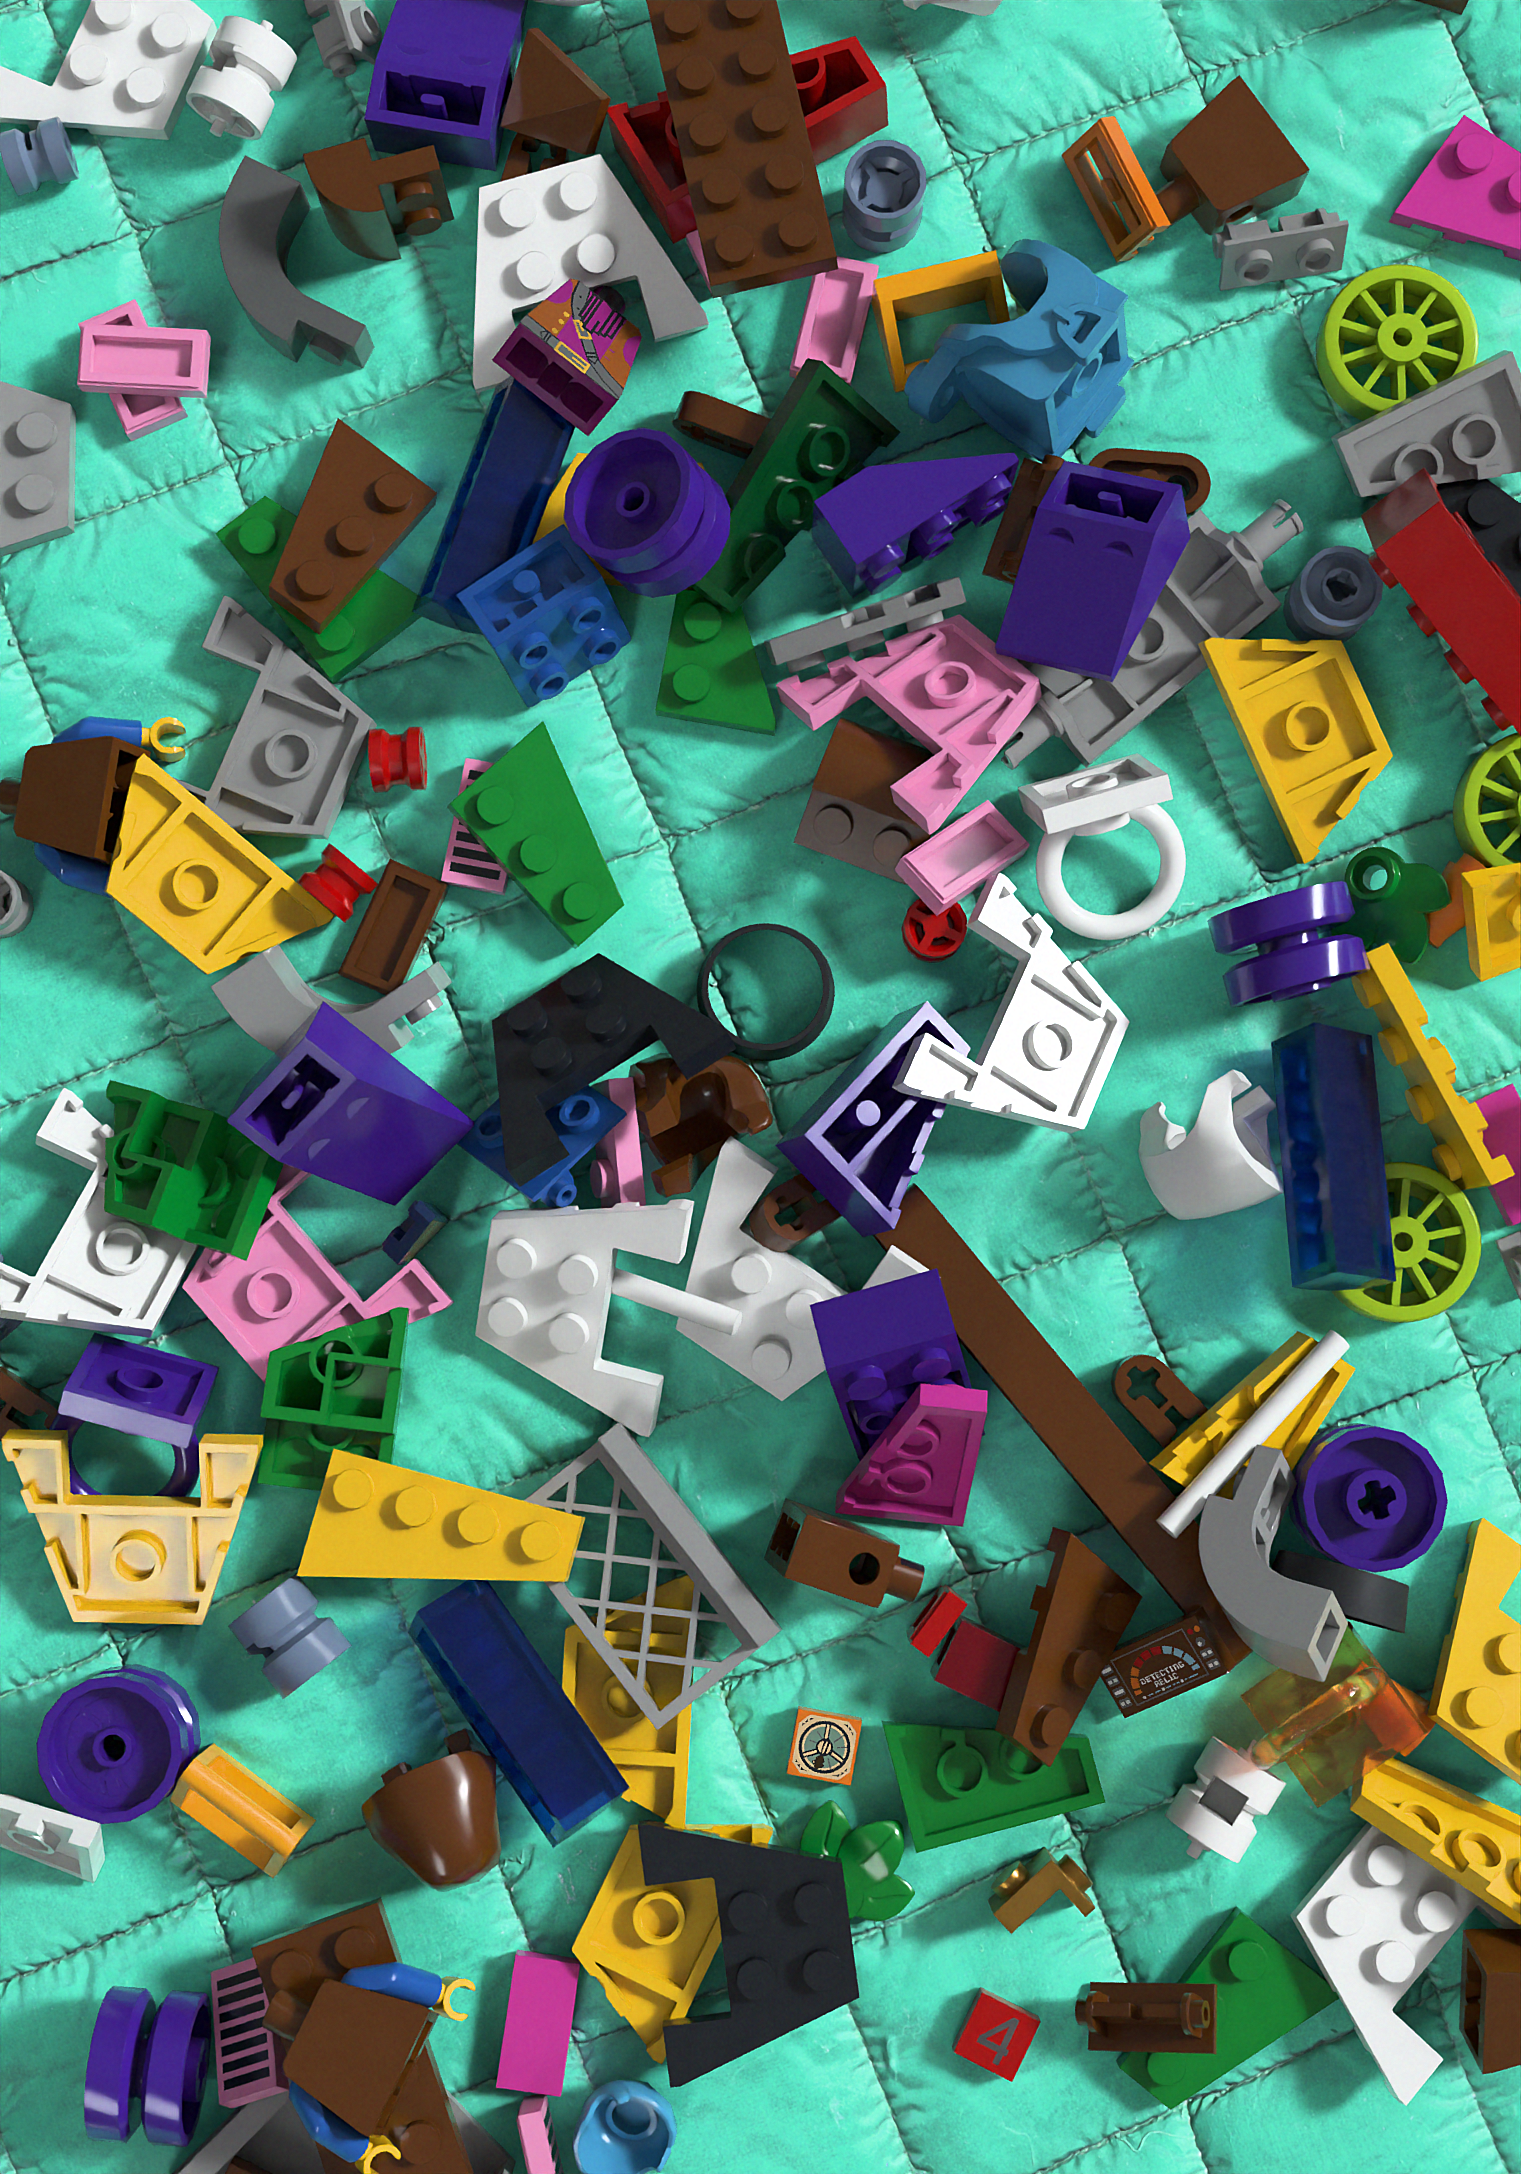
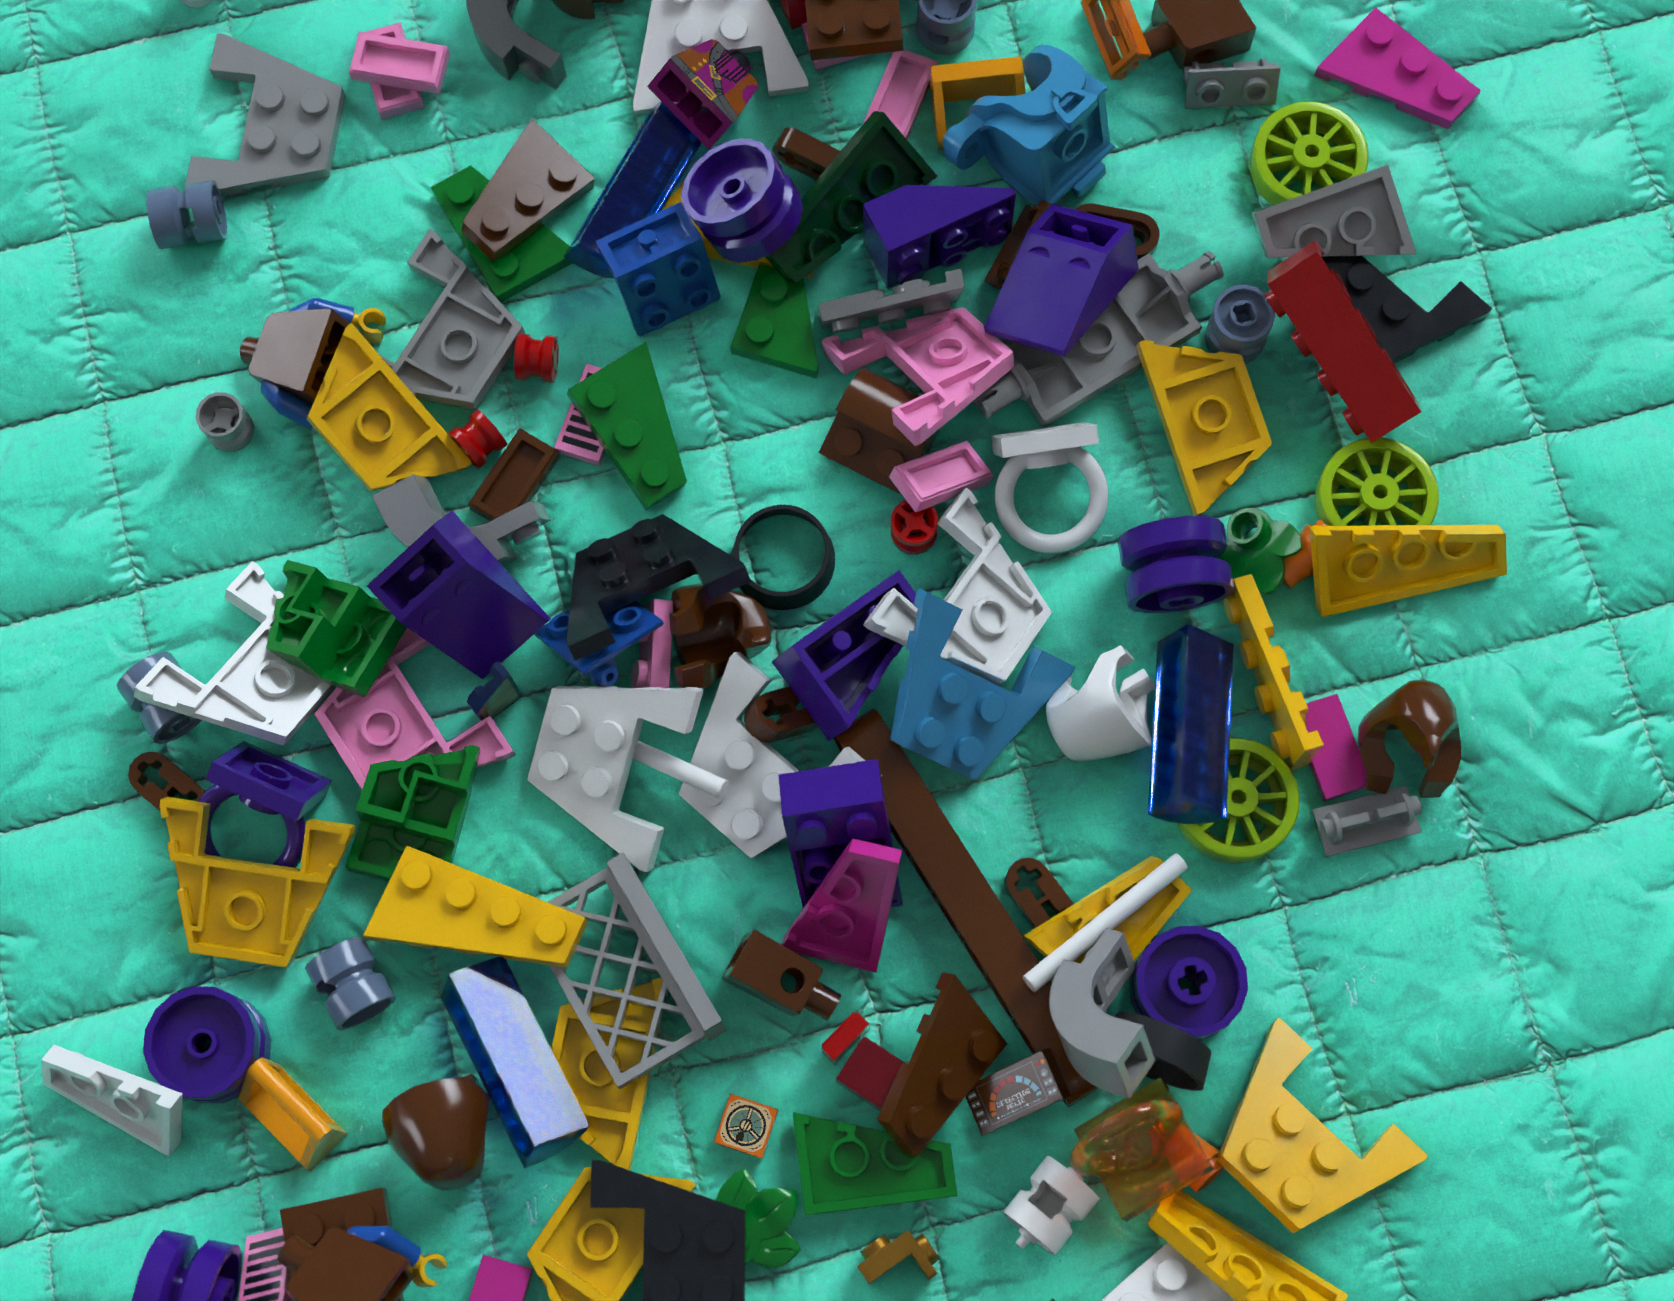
camera: 10 degrees right, 10 degrees down
none -> dark azure wing [890,588,1075,780]

